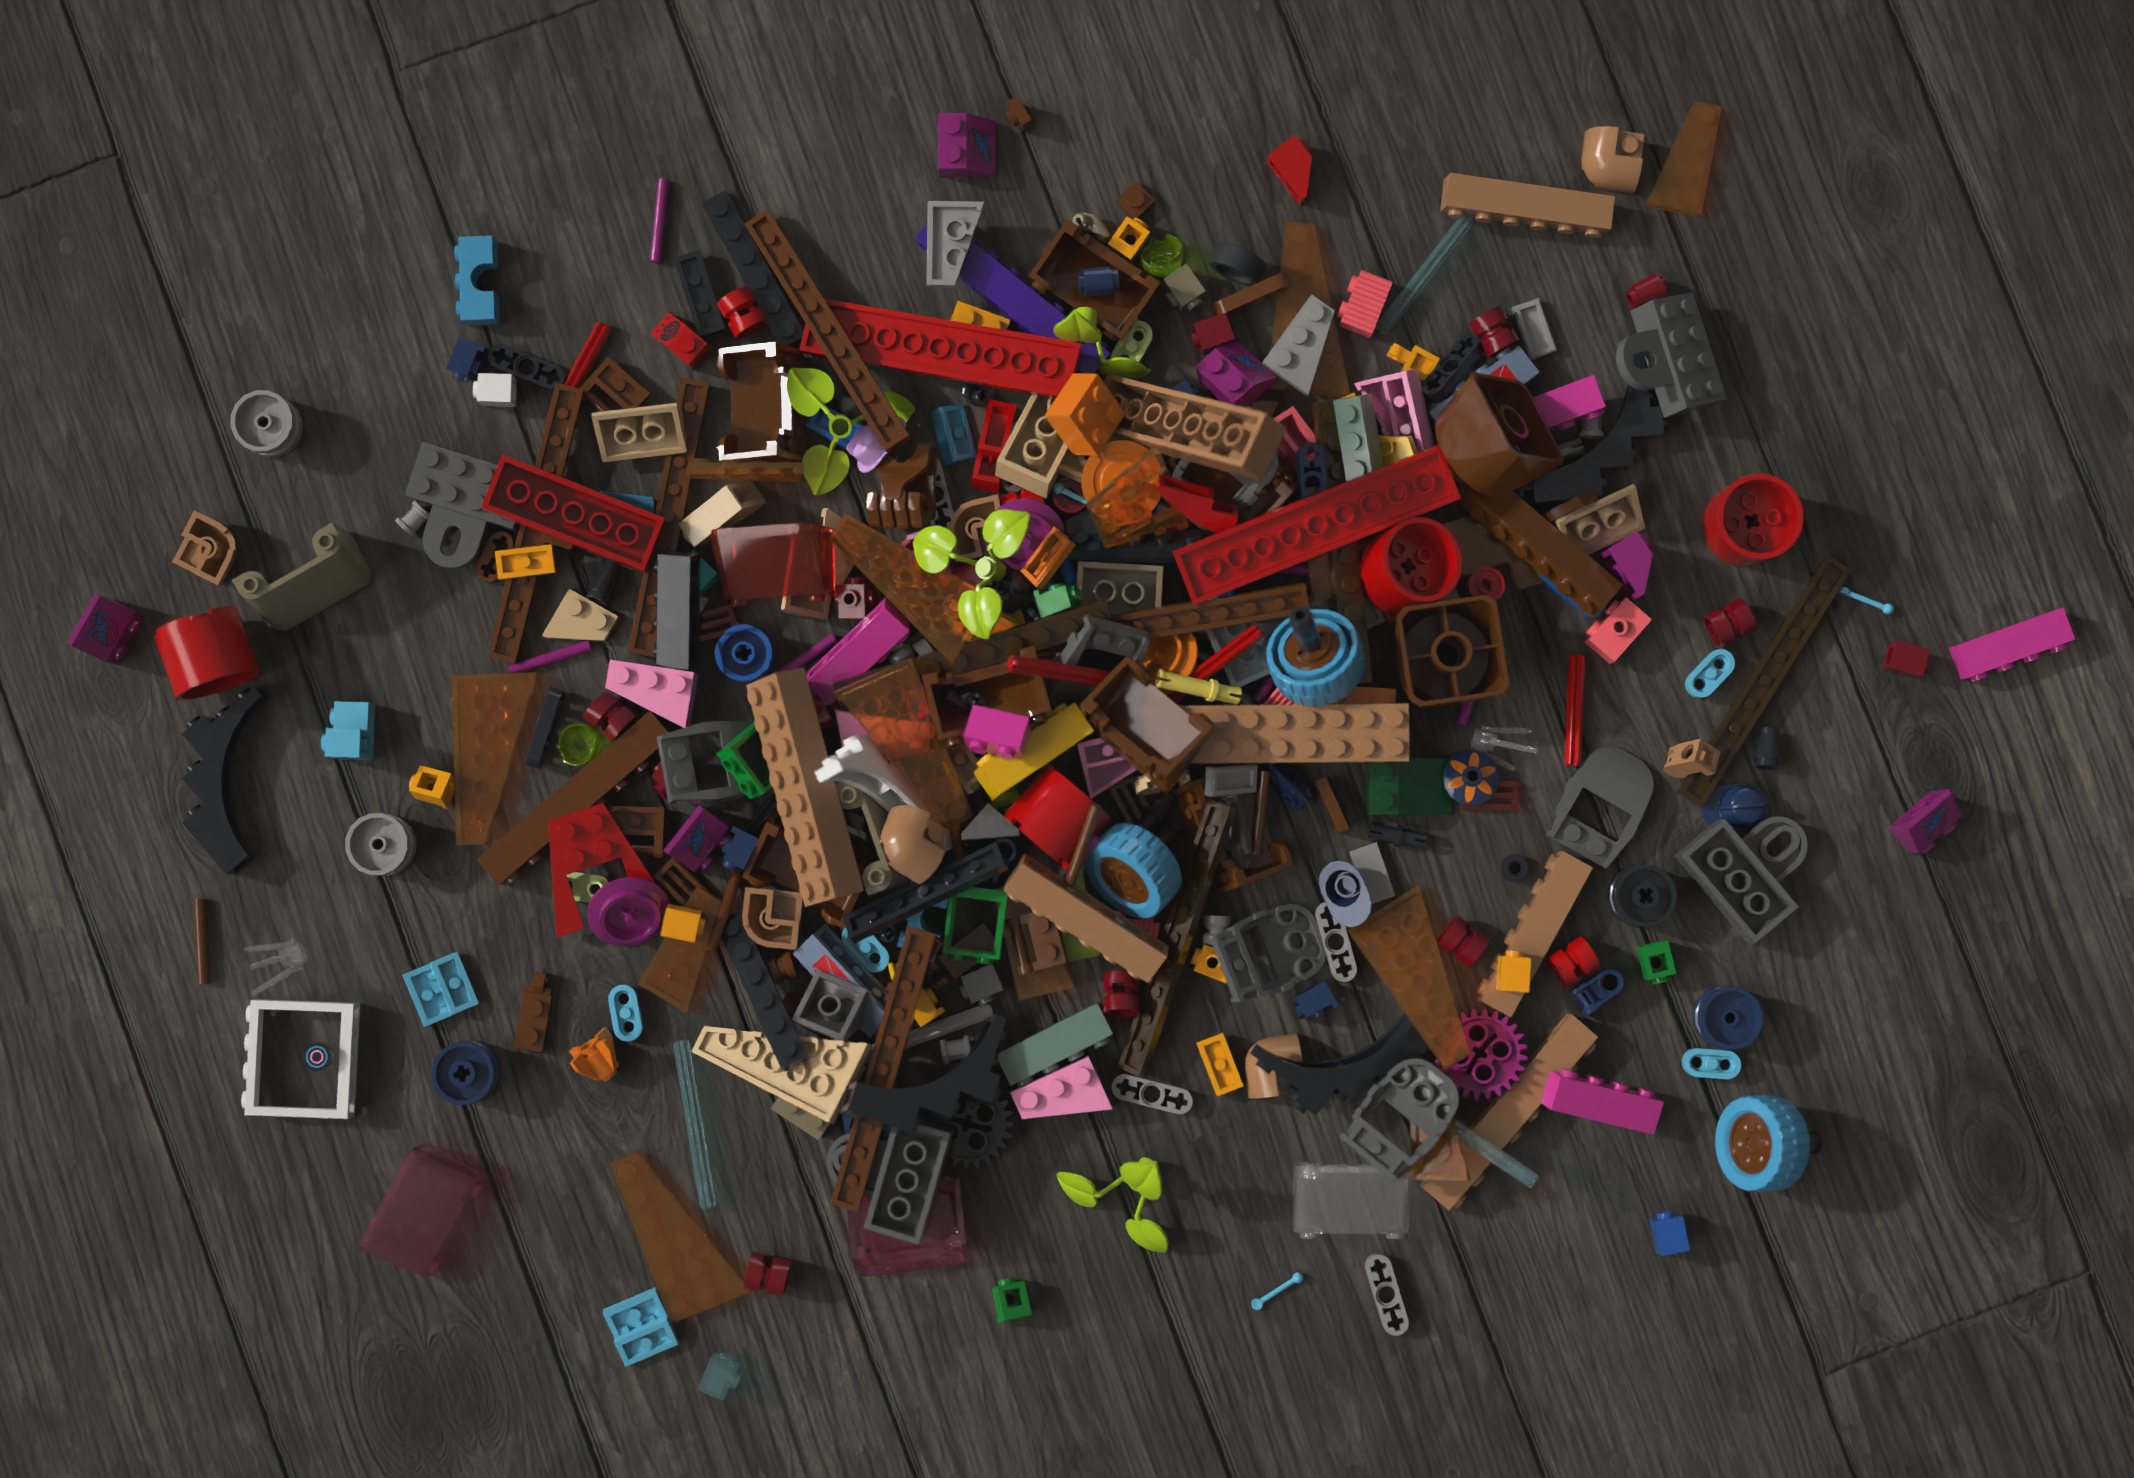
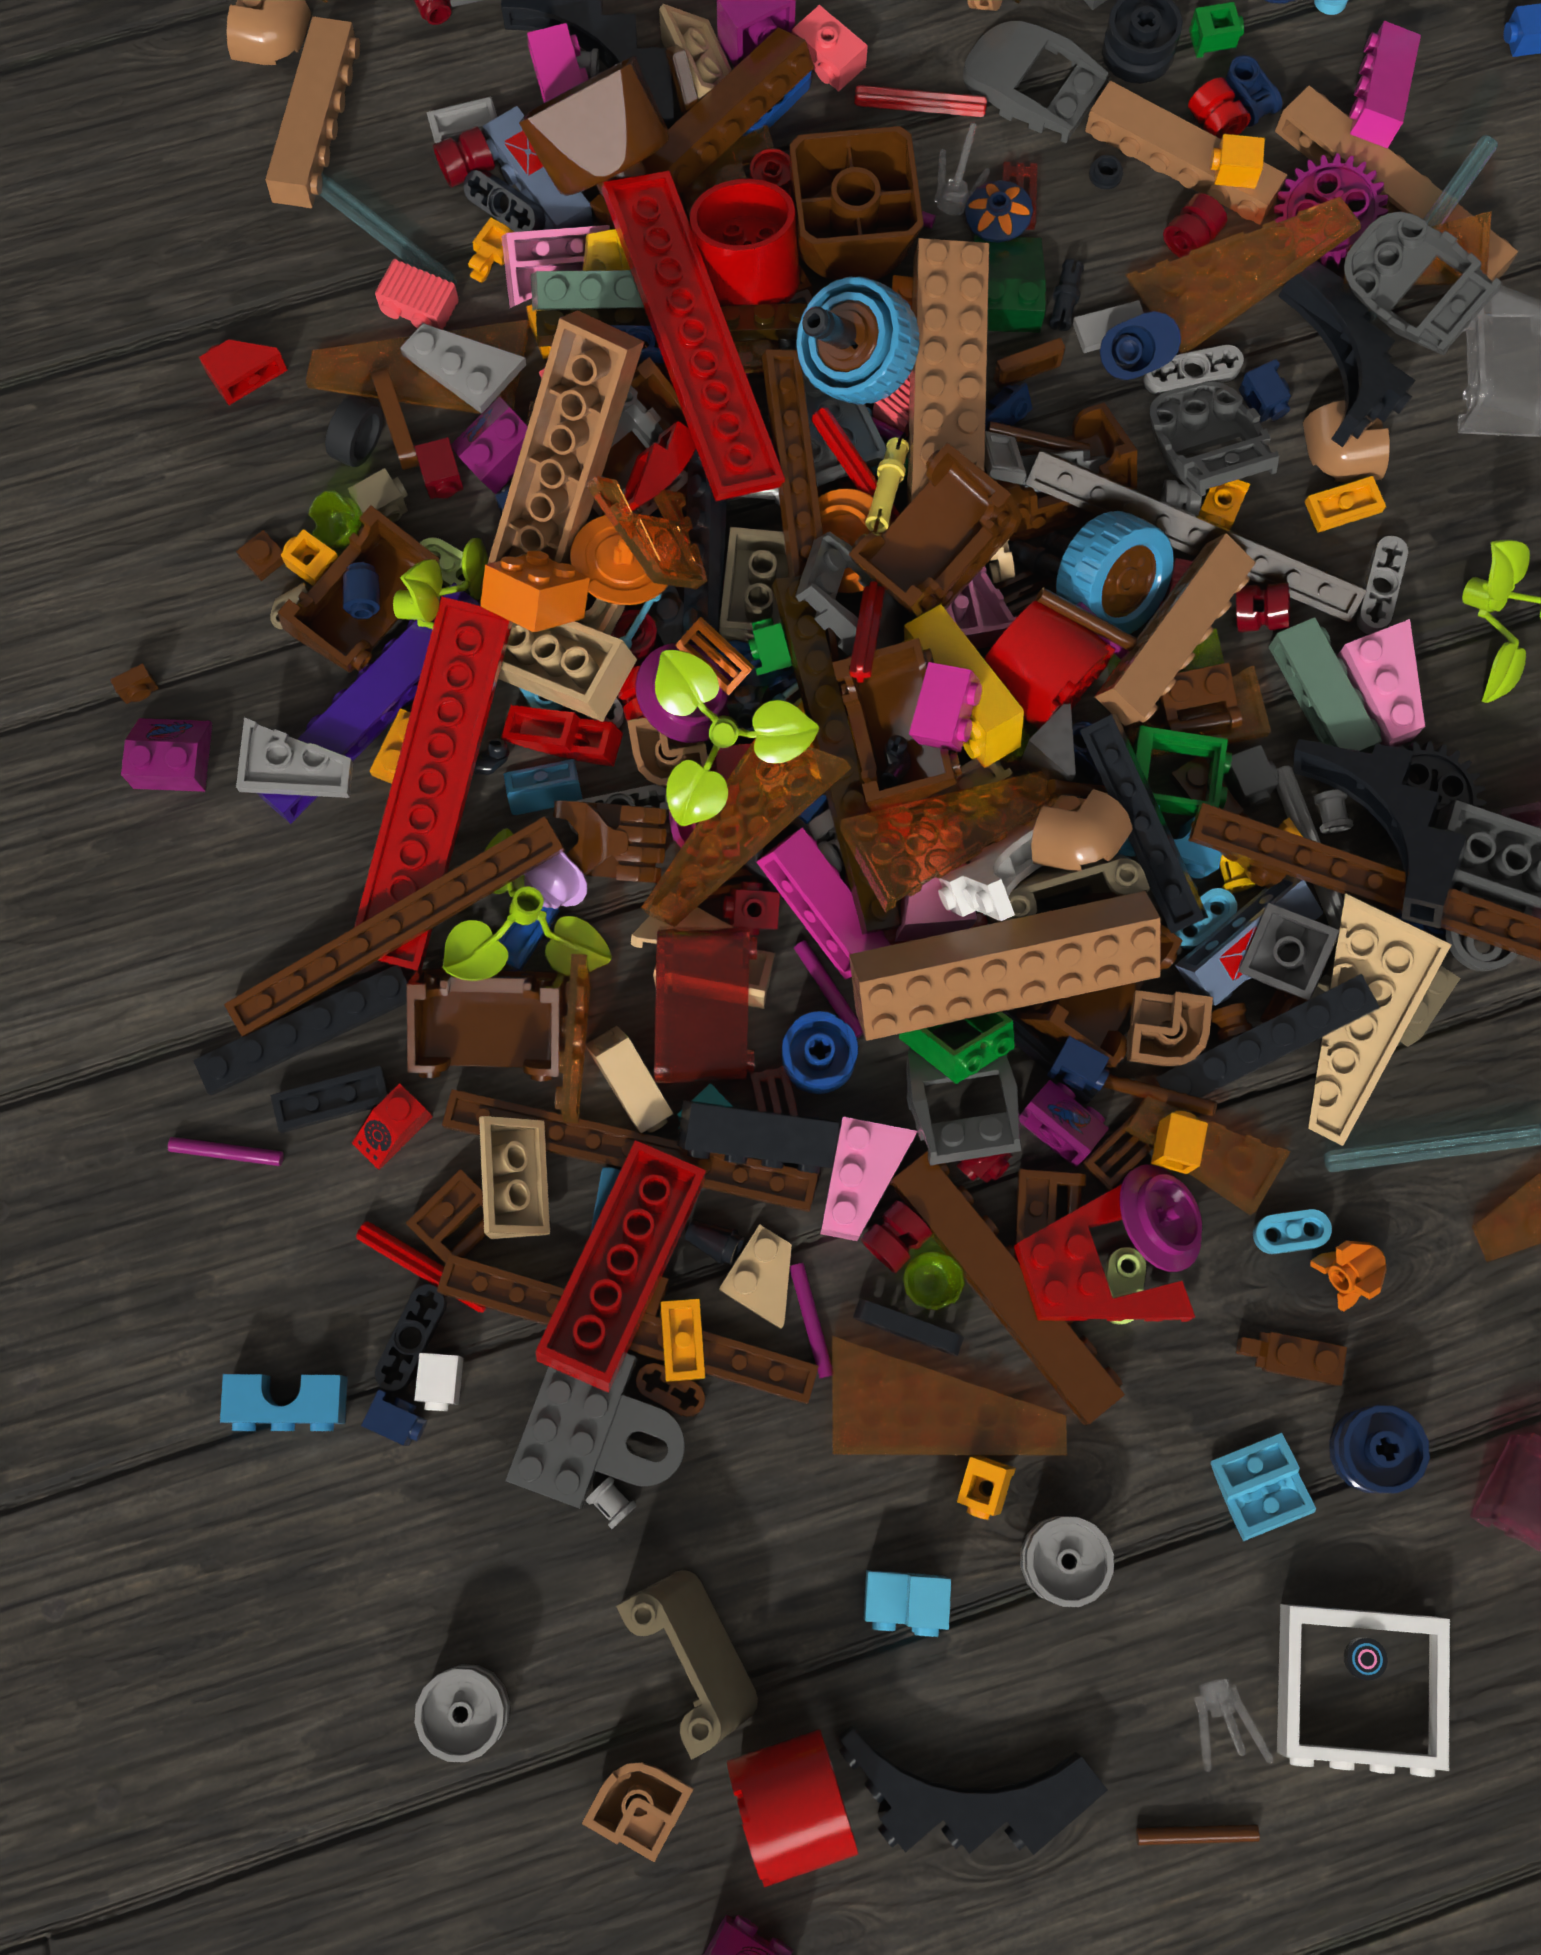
camera: 90 degrees left, 10 degrees down
red wheel [717,287,767,339] -> none

